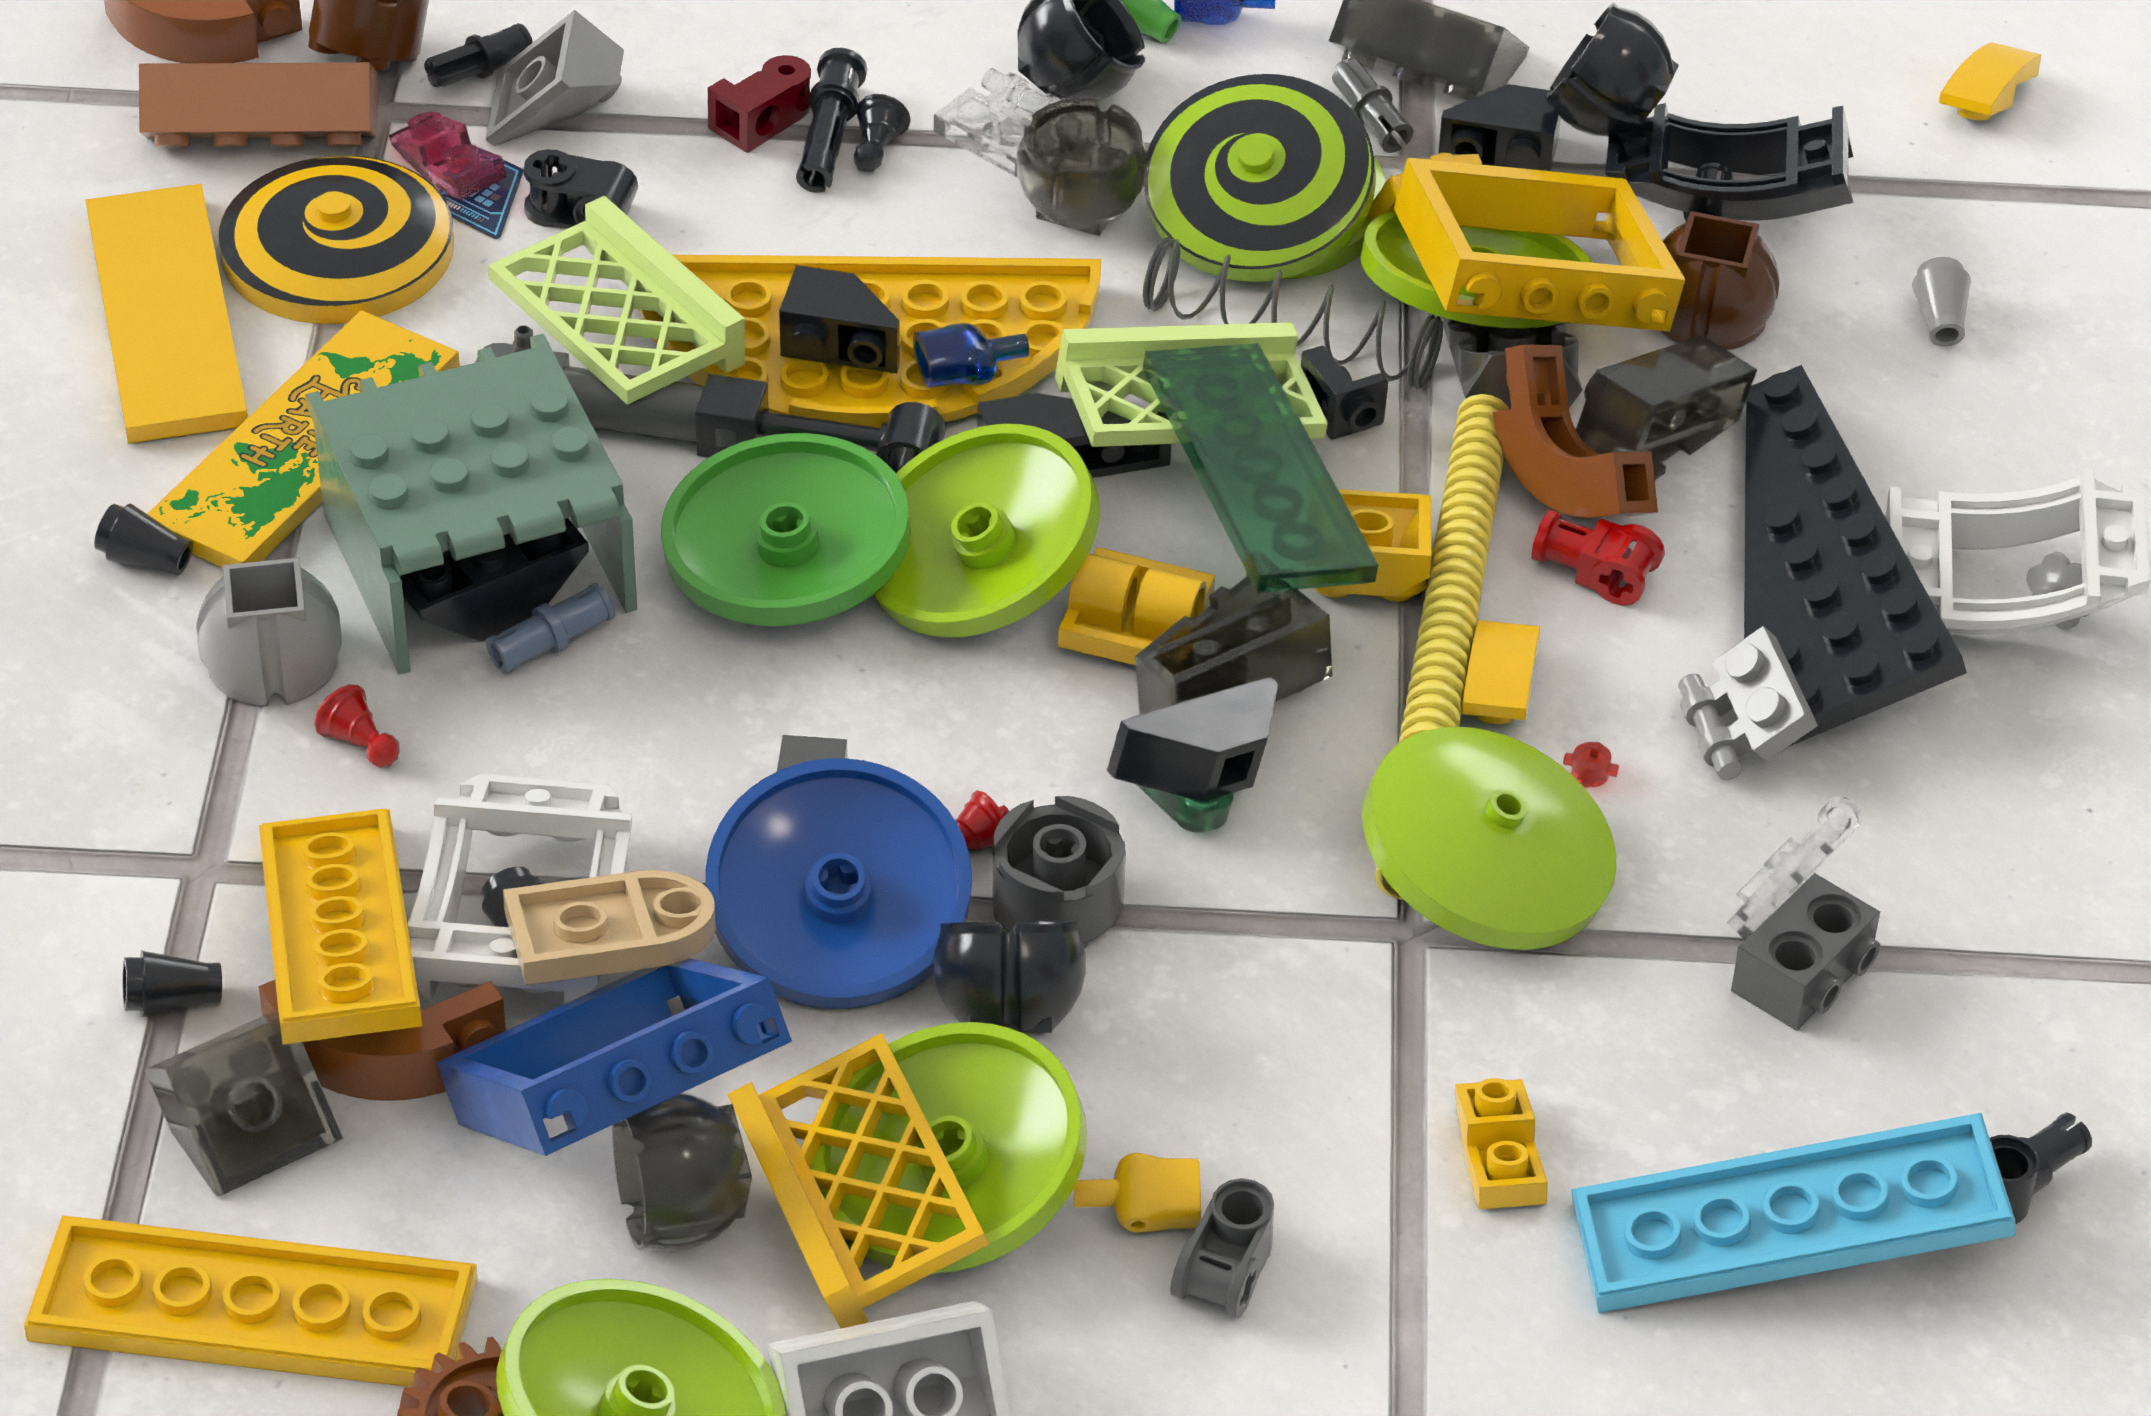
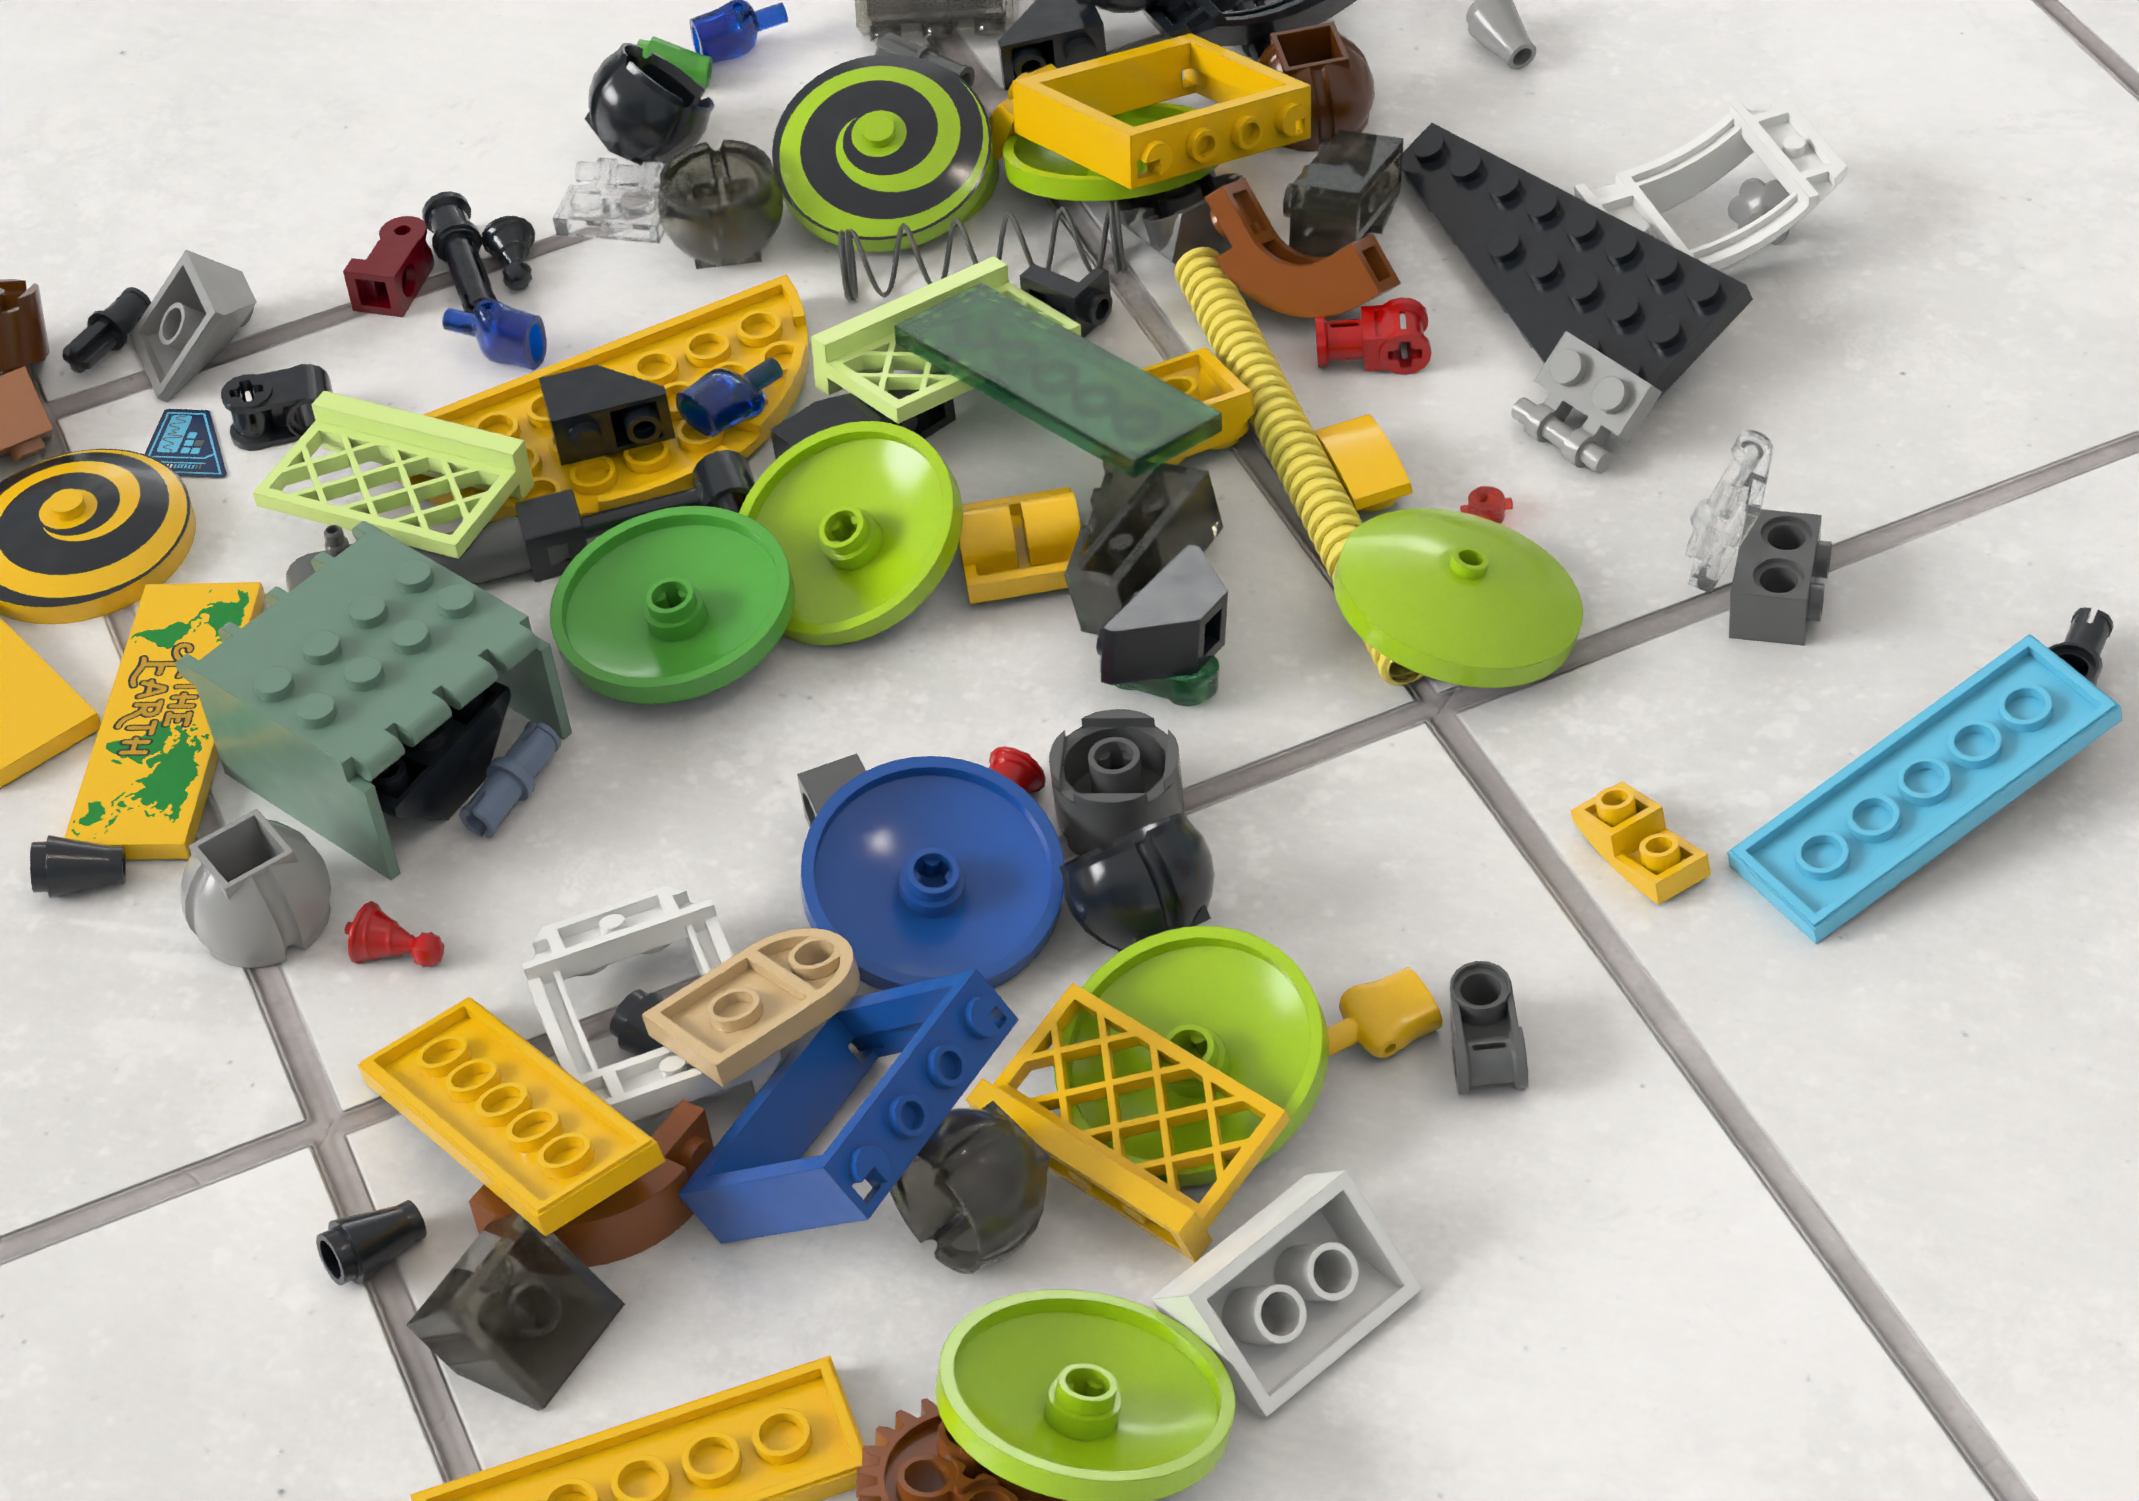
camera: 20 degrees left, 0 degrees up
clear pink slope [389,112,507,200] -> none
none -> clear blue piece [442,299,547,370]

